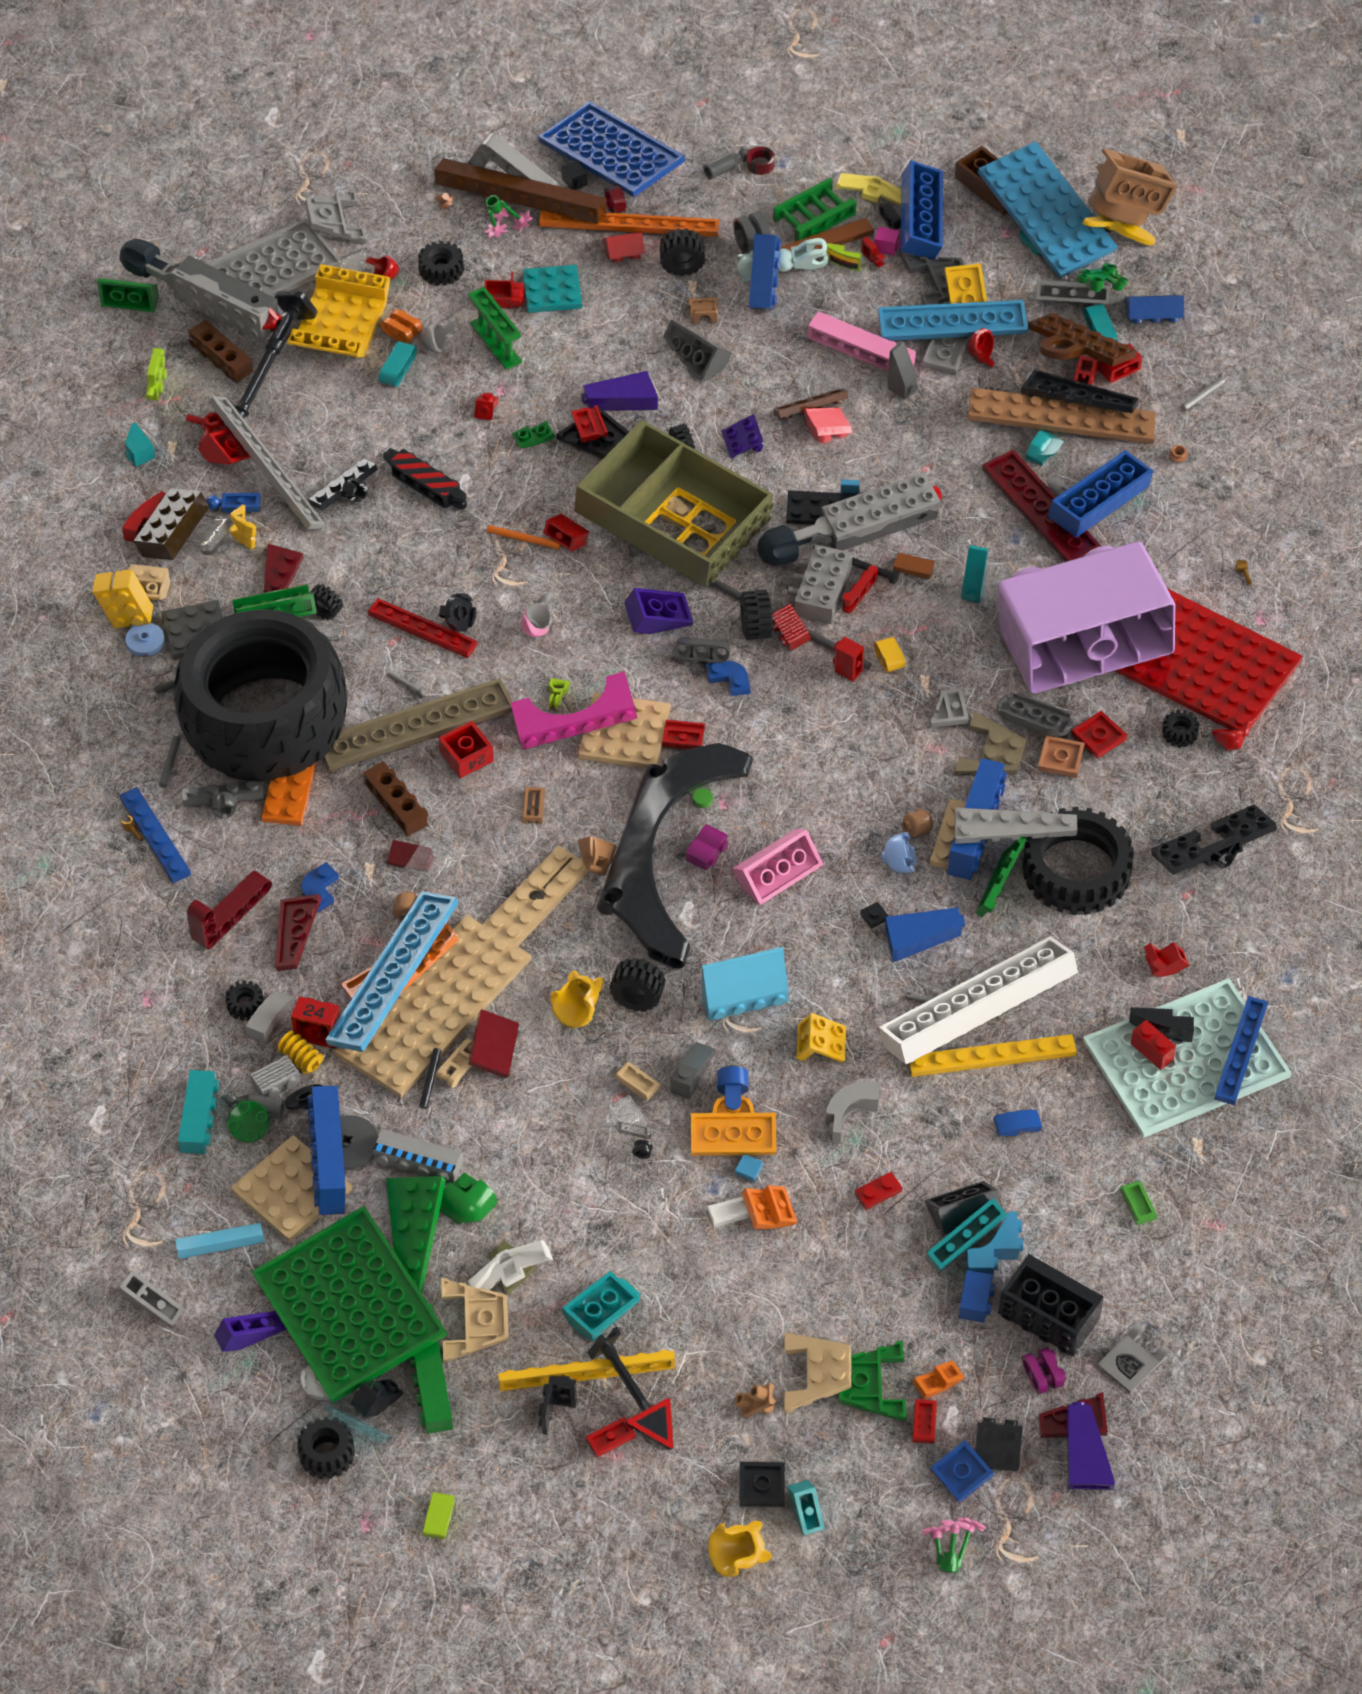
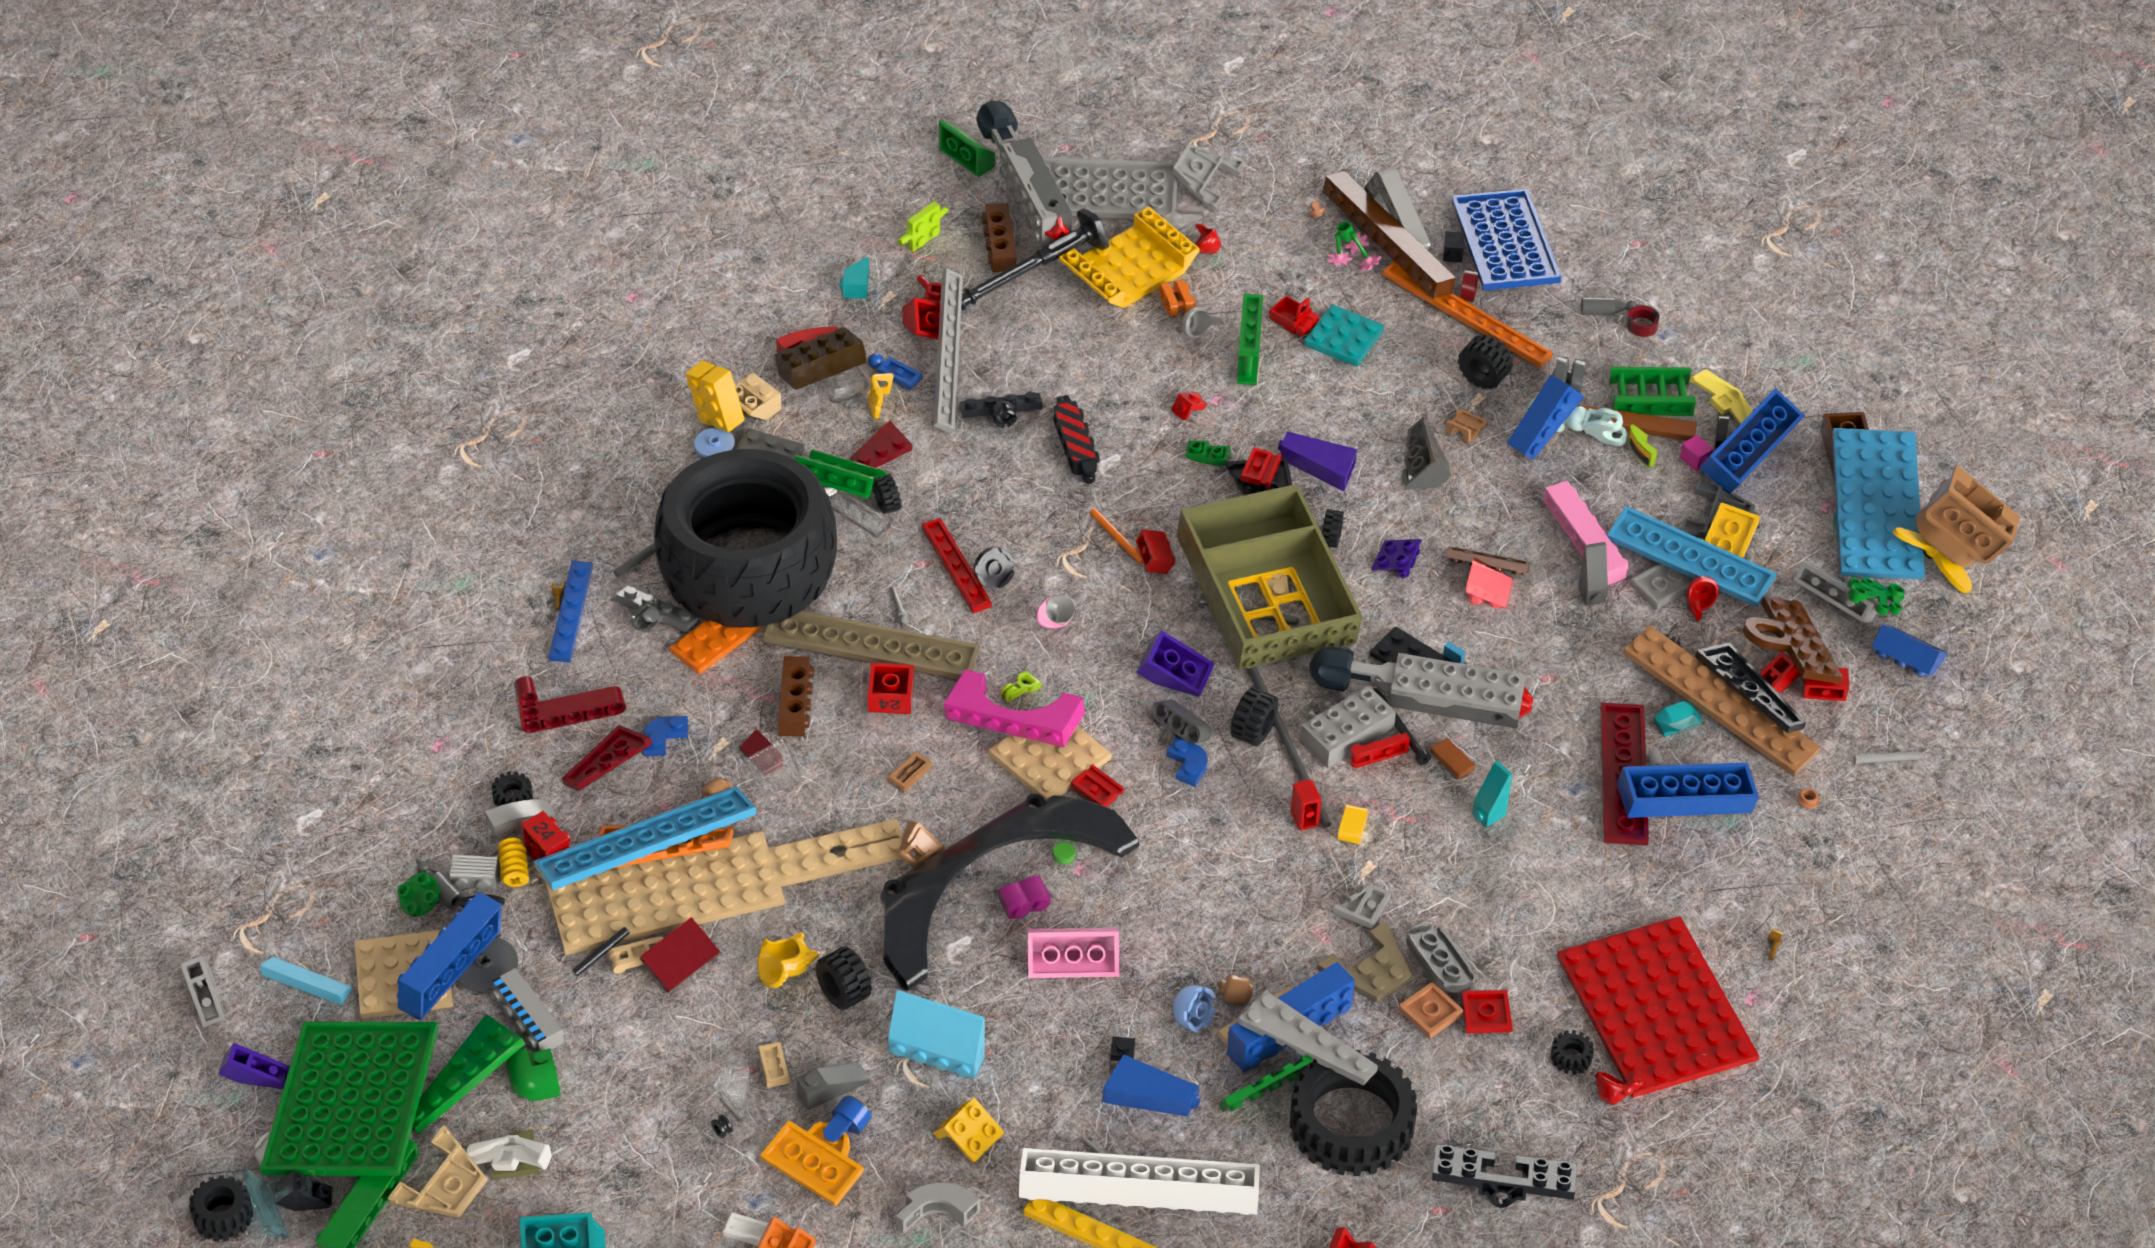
camera: 35 degrees right, 5 degrees down
teal brick [178,1070,220,1154] -> none
teal beam [378,341,417,387] -> none
black tyre [418,241,464,286] -> none
red slope [602,232,645,262] -> none
dark azure tile [735,1154,763,1182] -> none
red brick [772,603,811,651] -> none
red plate [861,237,885,268] -> none
lavender piece [998,542,1175,694] -> none
teal beam [1084,304,1118,342] -> none

